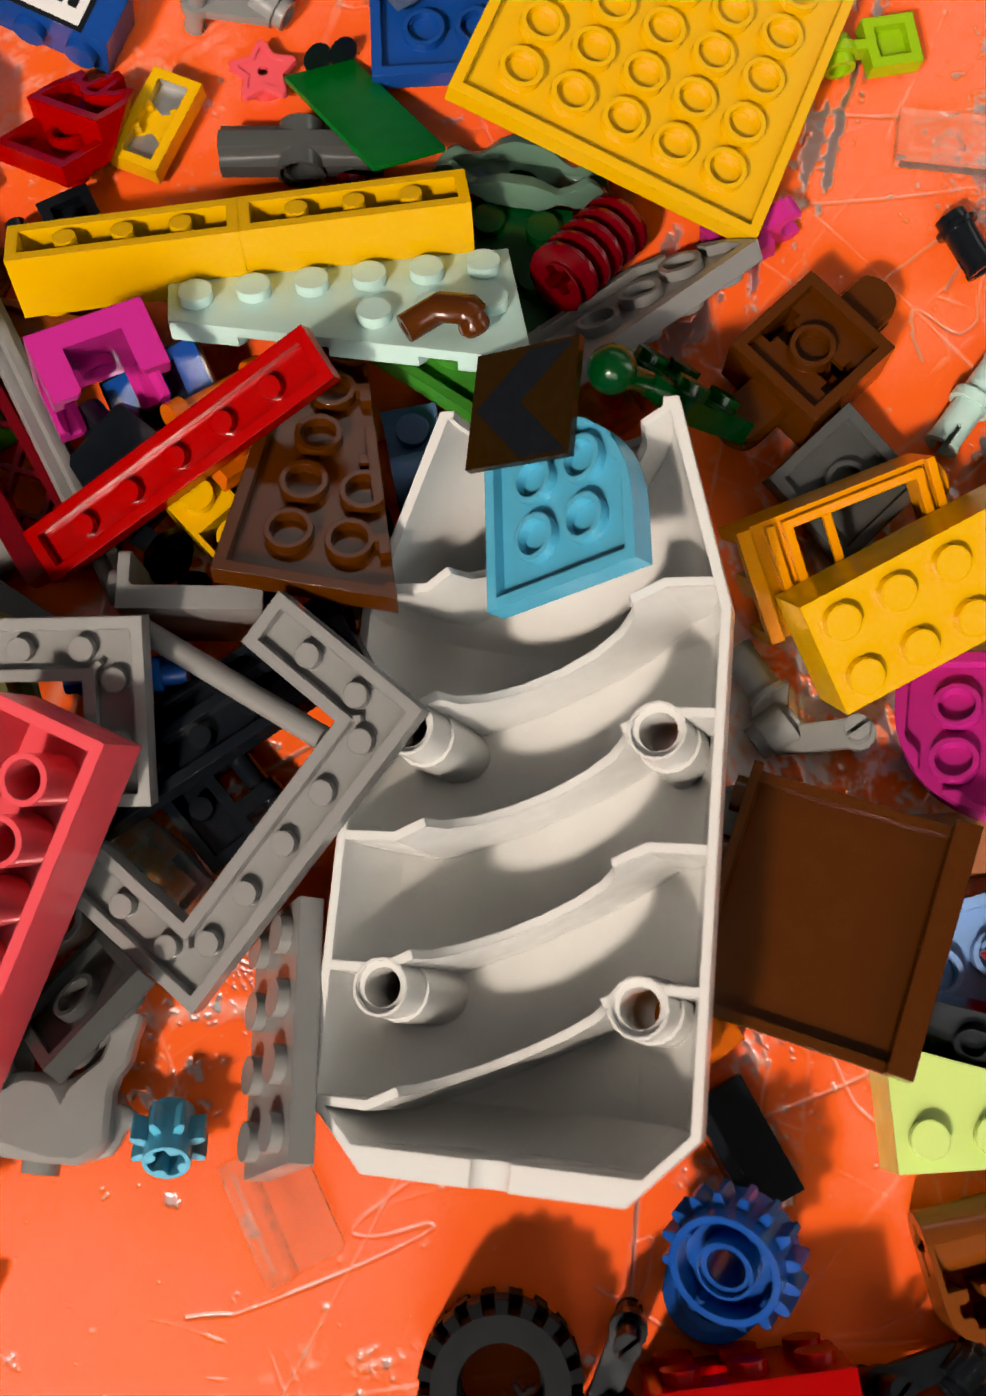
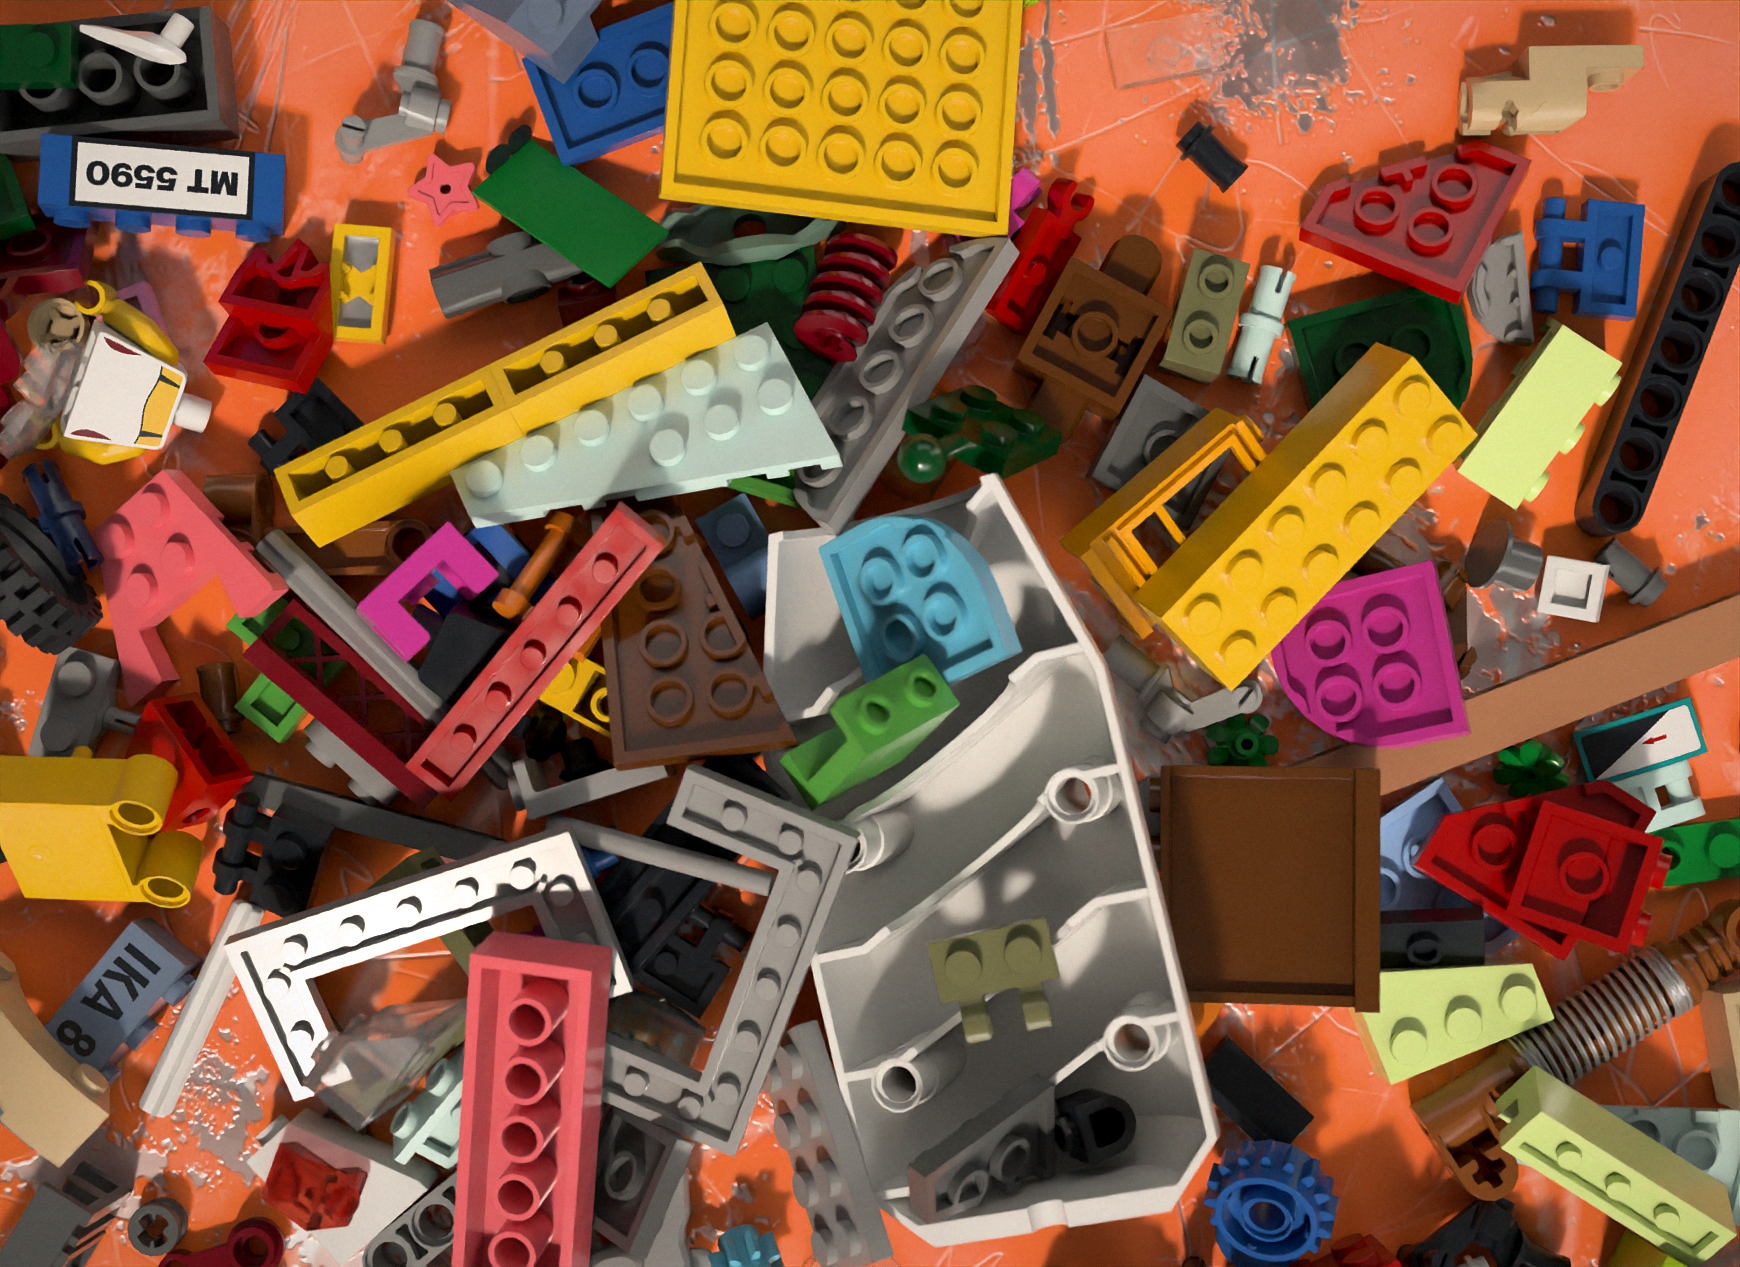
camera: 25 degrees left, 10 degrees up
reddish brown arm [396,291,490,342] -> none
dark brown piece [465,334,585,474] -> none
none -> bright green panel [779,654,960,812]
none -> dark grey wing [908,1073,1056,1224]
none -> olive plate [927,915,1060,1044]
none -> red plate [984,177,1095,337]
none -> black plate [1055,1088,1136,1165]
none -> olive brick [1155,248,1250,386]
none -> green plant [1205,713,1279,766]

